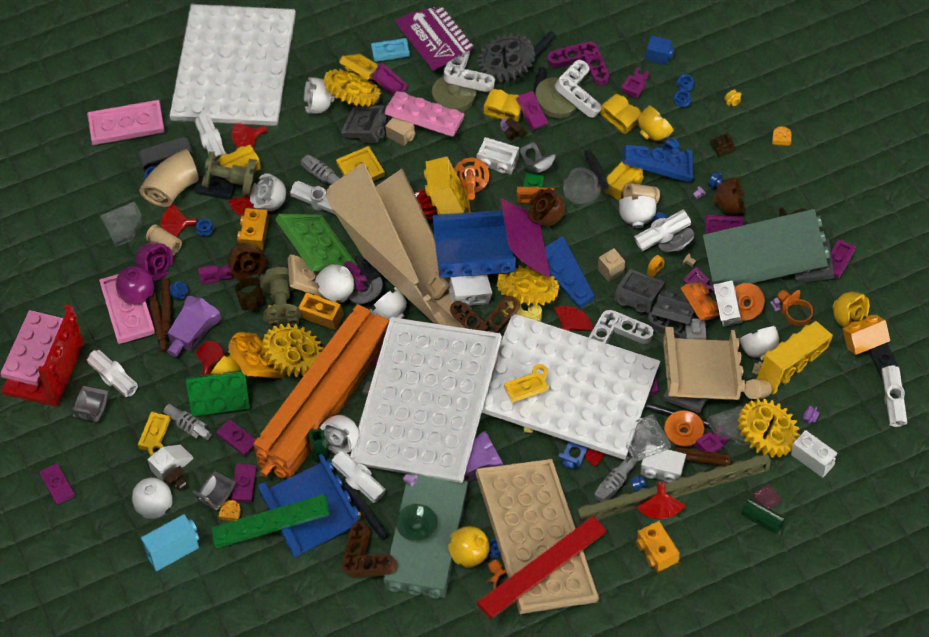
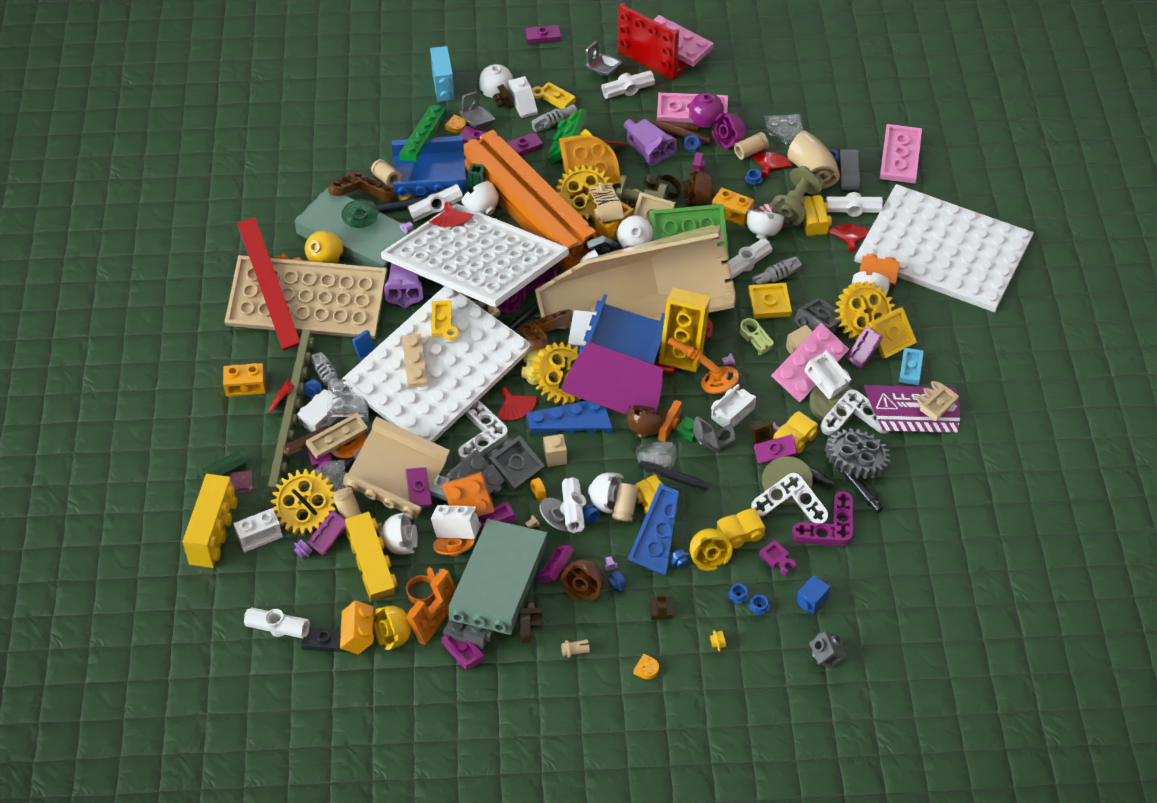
camera: 110 degrees right, 5 degrees down
none -> yellow brick [182,474,238,568]
none -> tan plate [306,413,368,460]
none -> magenta plate [307,510,346,556]
none -> tan piece [371,159,402,188]
none -> tan plate [402,333,428,389]
none -> magenta plate [405,467,432,508]
none -> orange plate [406,569,456,645]
none -> red hand [429,202,474,227]
none -> tan pin [561,639,590,658]
none -> black plate [587,235,621,255]
none -> tan door [589,182,623,223]
none -> yellowish green piece [739,318,774,355]
none -> white hinge [804,350,851,399]
none -> dark grey brick [809,631,847,668]
none -> orange brick [859,254,900,286]
none -> tan plate [916,381,959,422]

